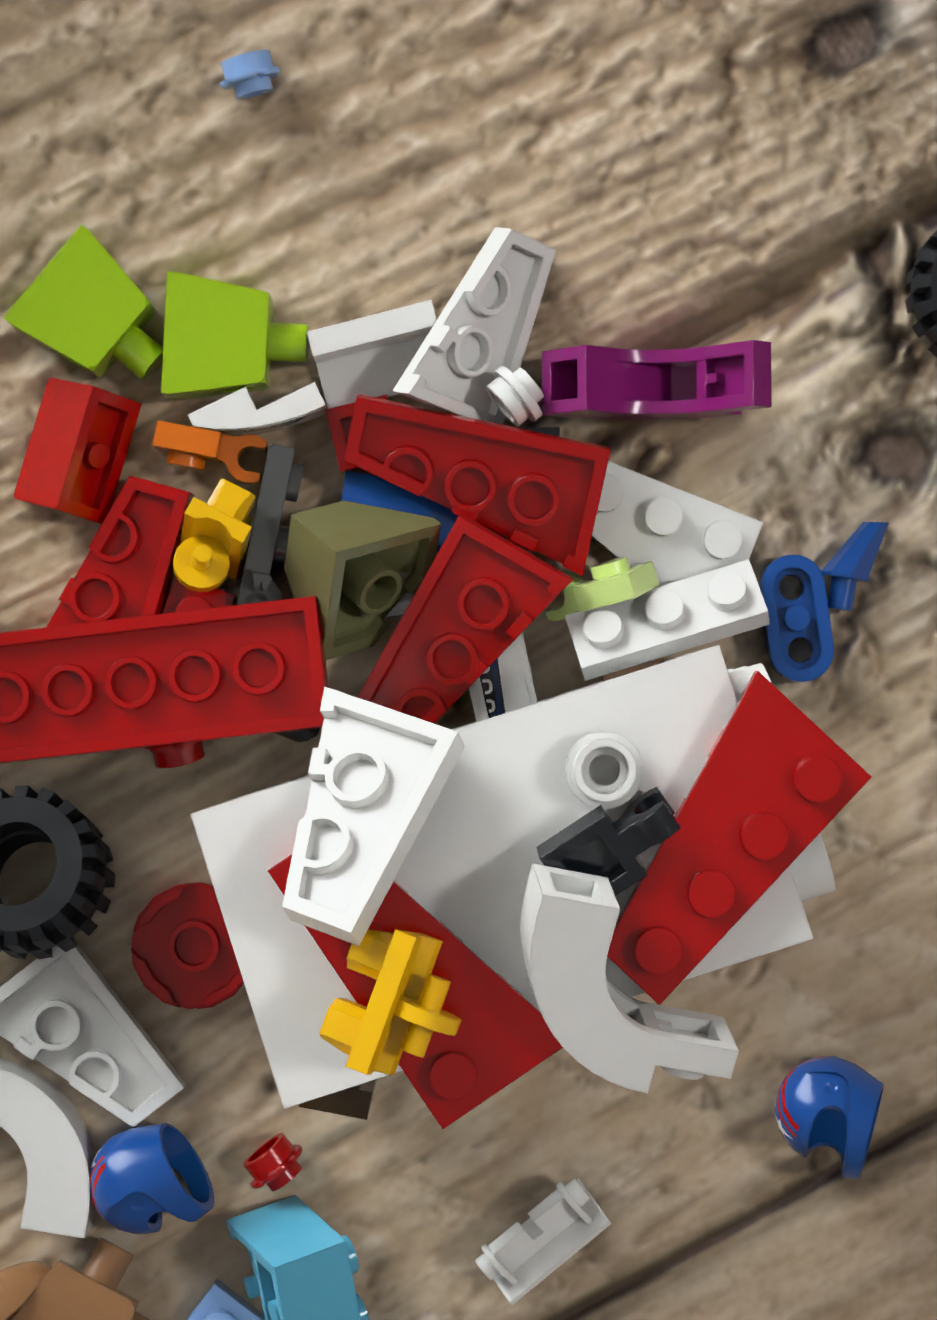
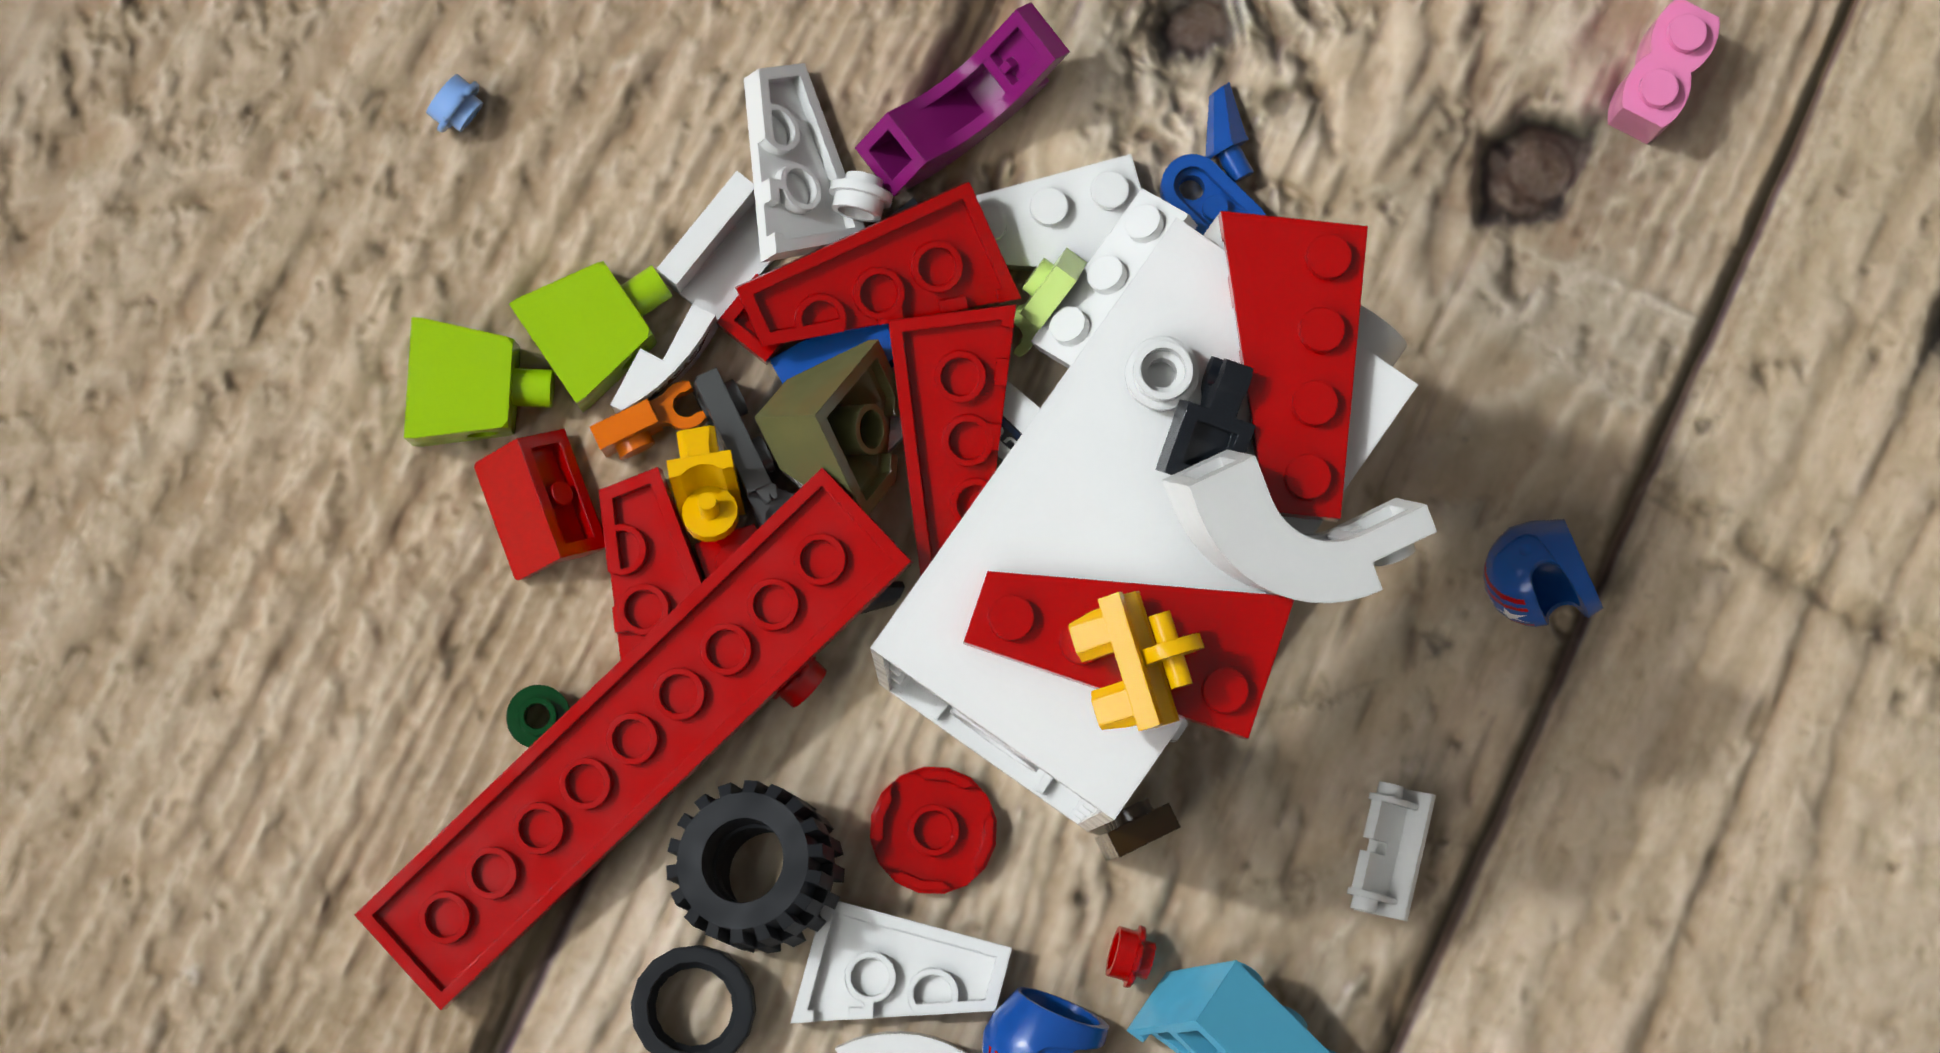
camera: 40 degrees left, 5 degrees down
white wing [282,687,465,946] -> none

